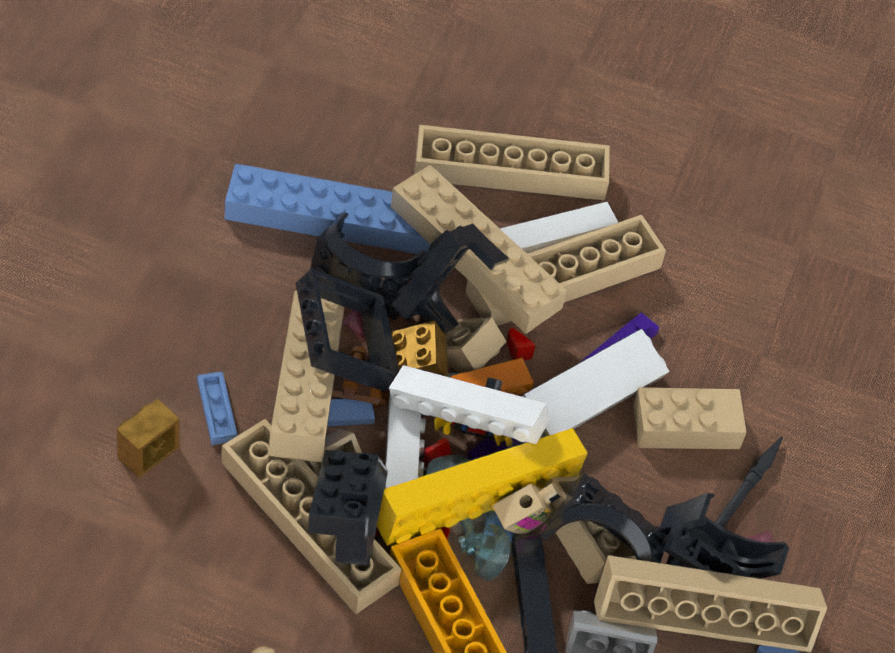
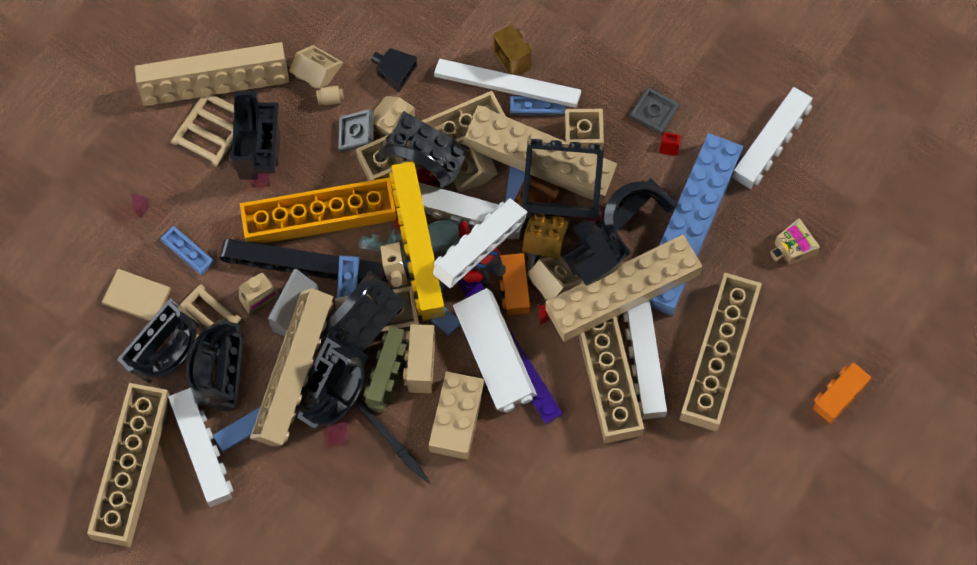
camera: 115 degrees right, 15 degrees up
none -> medium blue tile [336,255,359,311]
none -> dark grey tile [338,109,374,153]
none -> olive piece [364,326,407,414]
none -> black torso [371,48,418,92]
none -> tan slope [373,96,415,137]
none -> tan brick [403,324,435,393]
none -> white tile [434,59,581,108]
none -> tan brick [565,109,604,147]
none -> dark grey tile [629,87,680,135]
none -> red slope [659,132,681,156]
none -> white brick [732,87,813,189]
none -> torso [770,218,820,264]
none -> orange brick [813,362,872,424]

